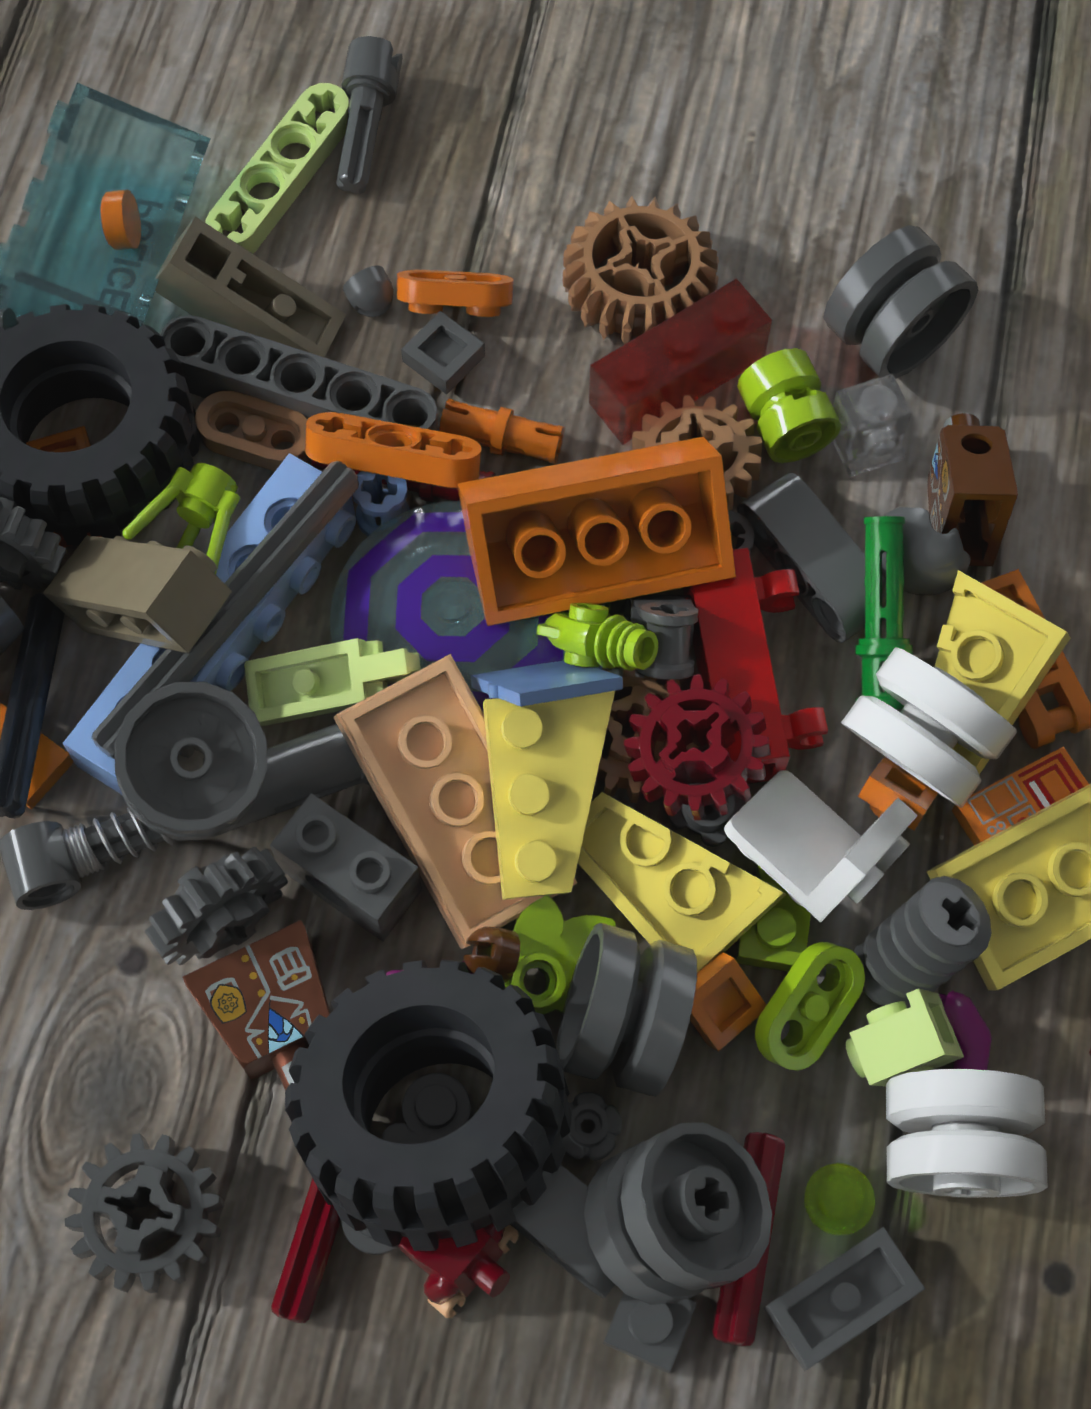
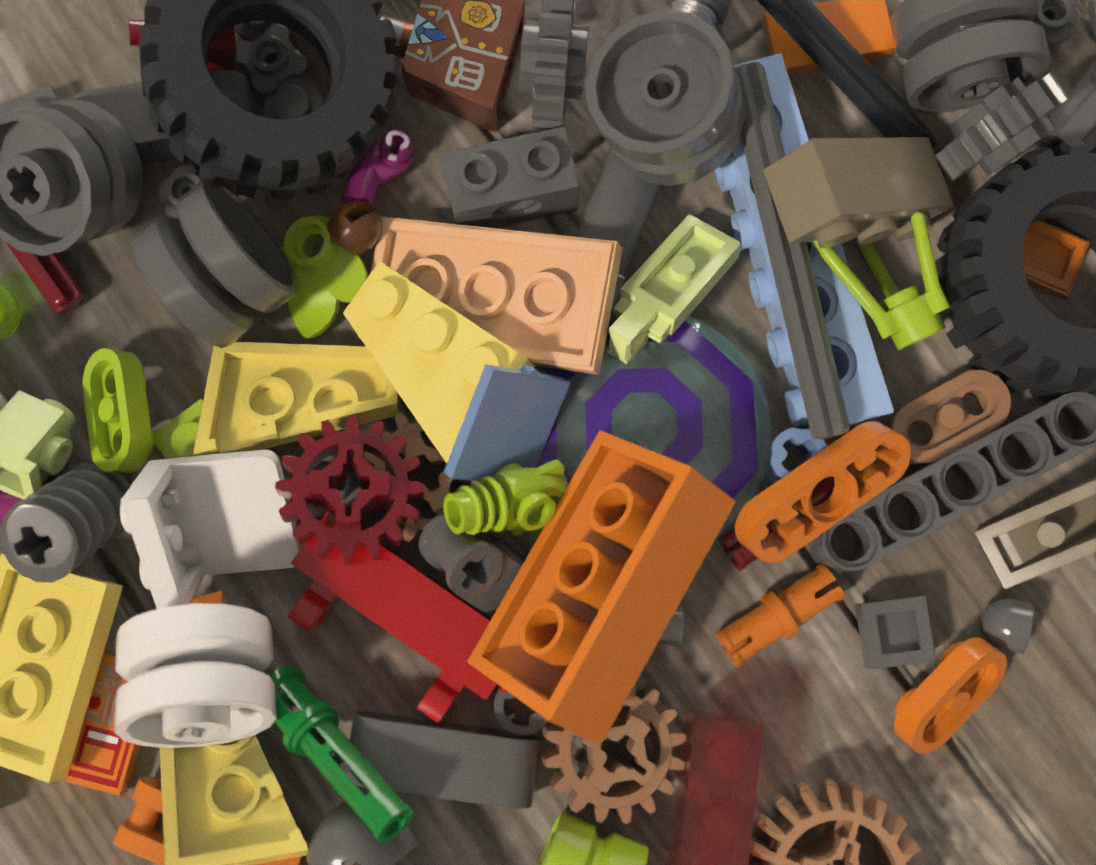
camera: 135 degrees right, 15 degrees up
orange plate [690,952,766,1052] -> none

